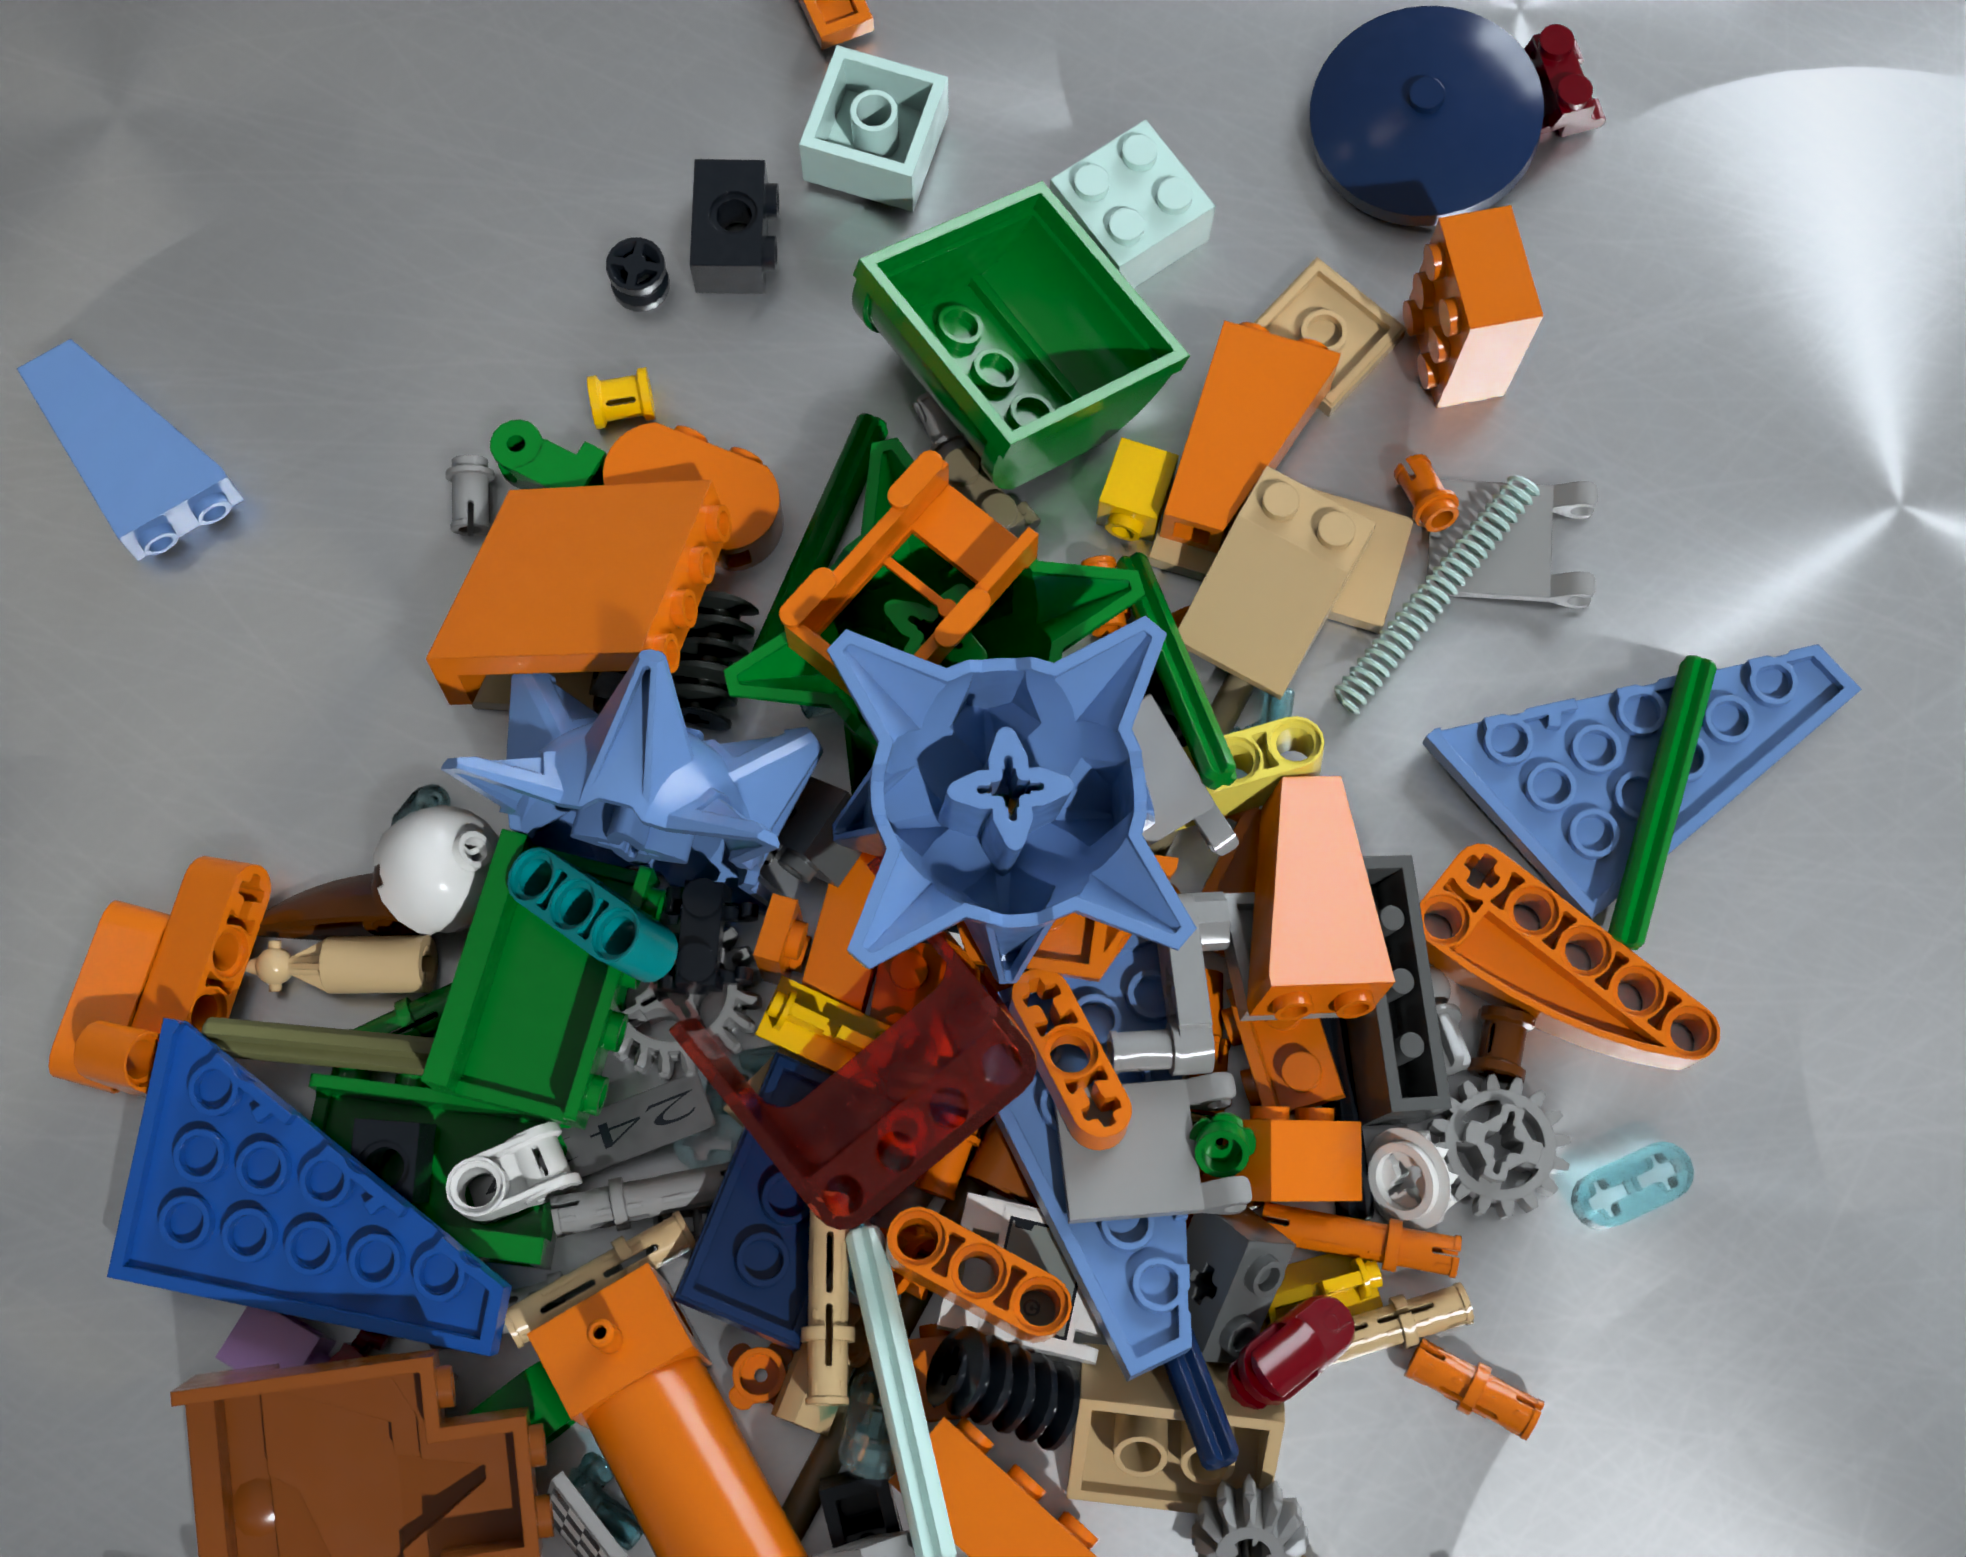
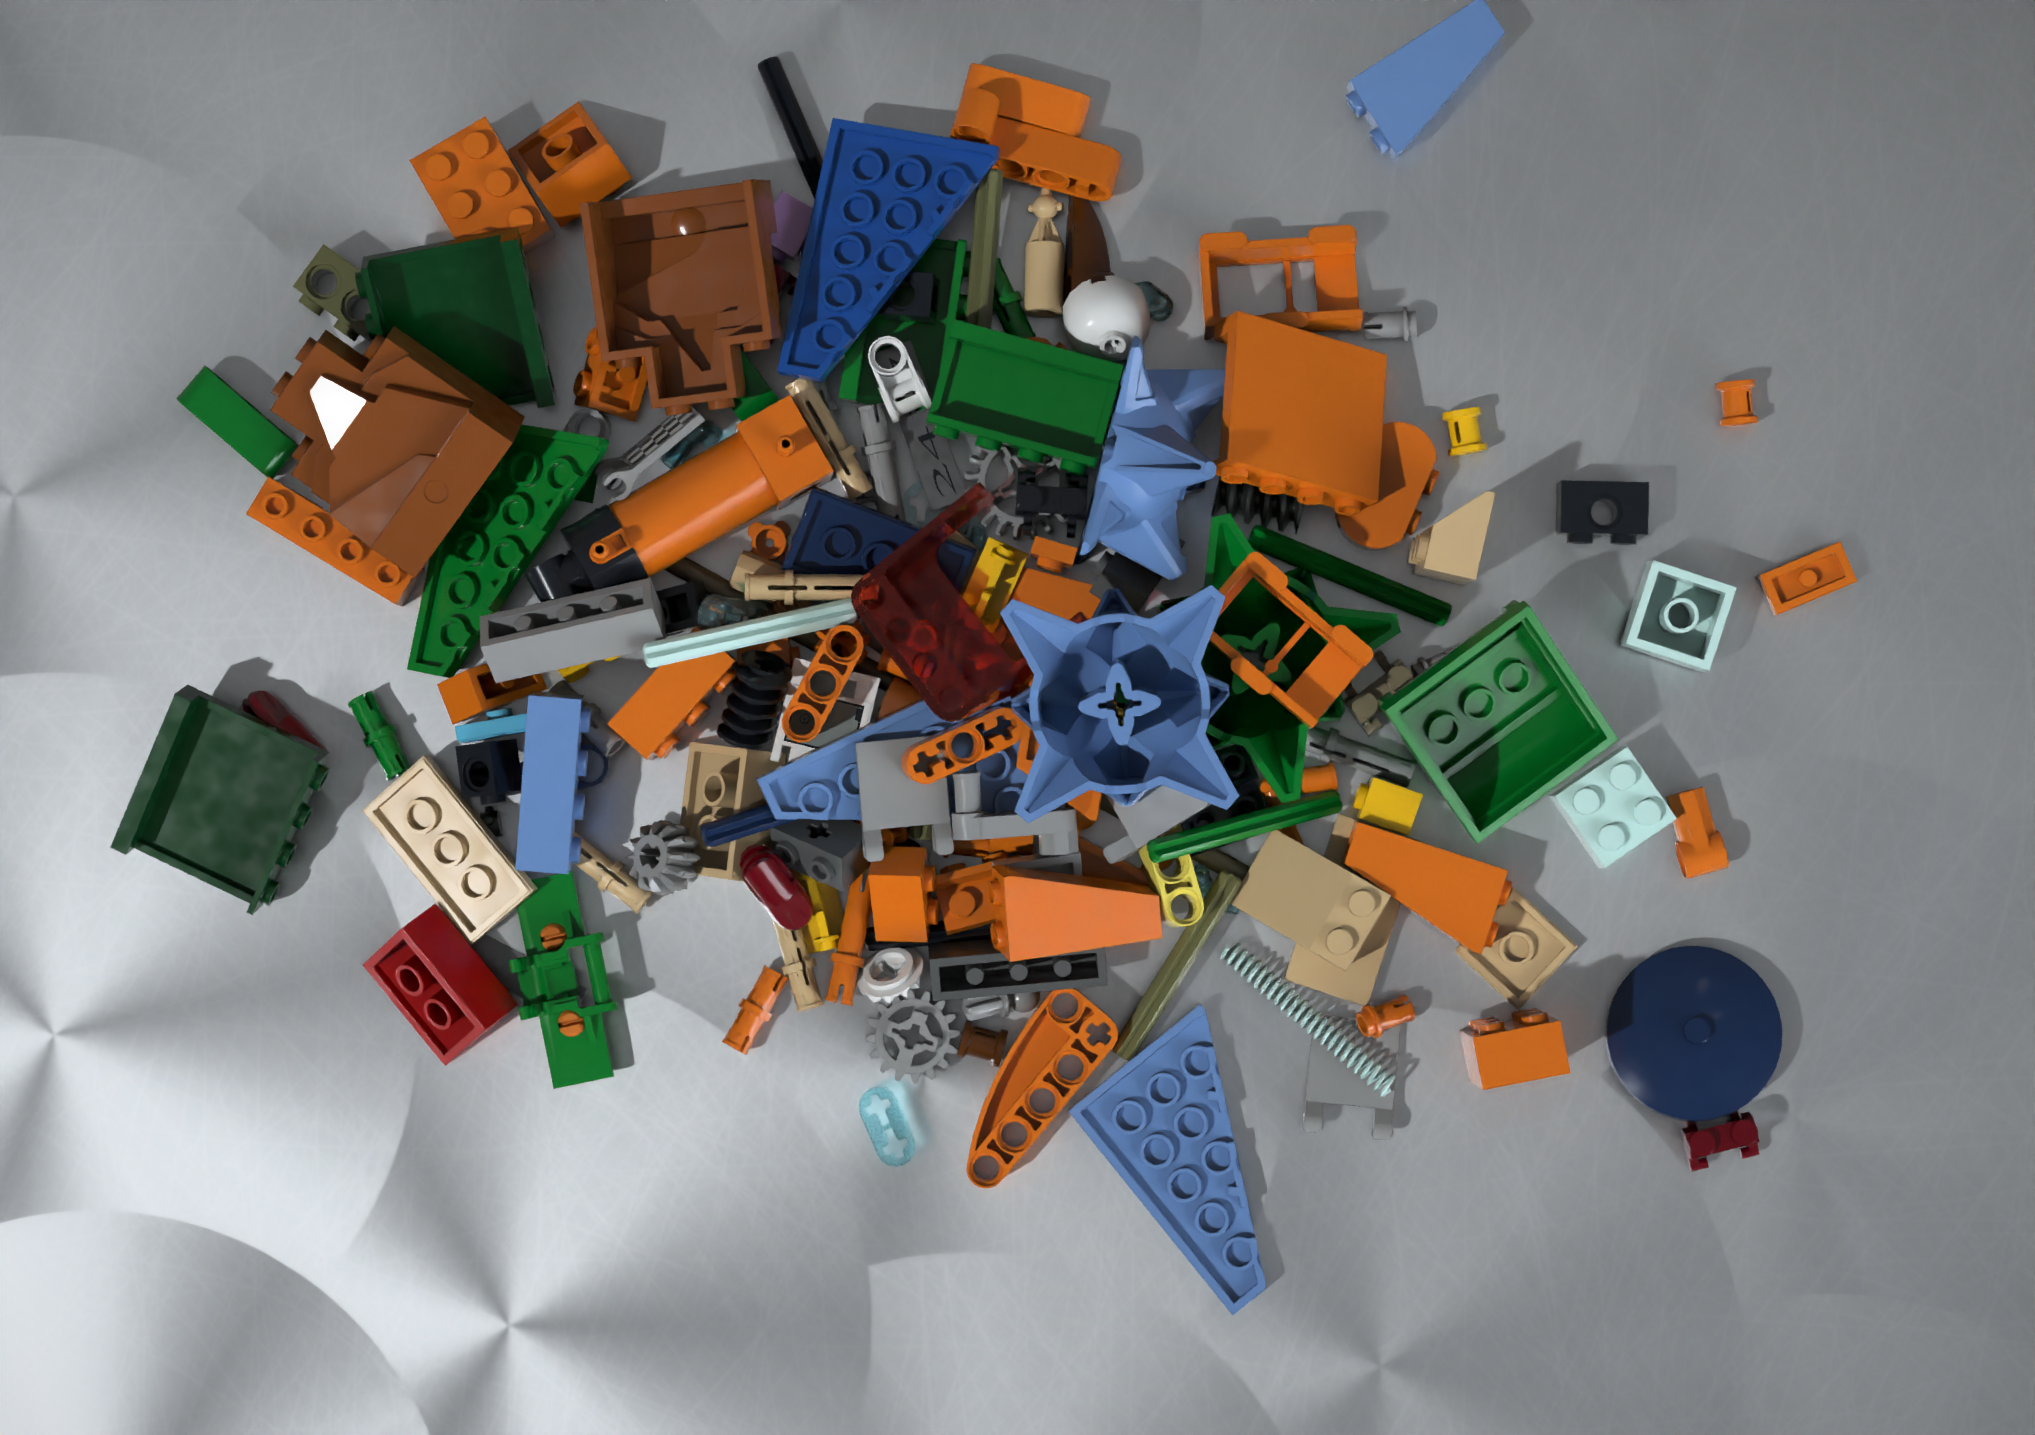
camera: 95 degrees right, 15 degrees up
green leg [490,419,607,489] -> none
teal beam [507,847,678,983] -> none
black wheel [606,237,670,312] -> none
green plate [1189,1112,1256,1178] -> none
green axle [1608,655,1717,950] -> none
none -> black axle [758,56,823,200]
none -> olive axle [1113,869,1242,1061]
none -> orange piece [1198,225,1363,340]
none -> light grey pin [1305,726,1416,788]
none -> tan slope [1407,491,1495,586]
none -> orange piece [1666,787,1729,879]
none -> orange bush [1715,379,1758,427]

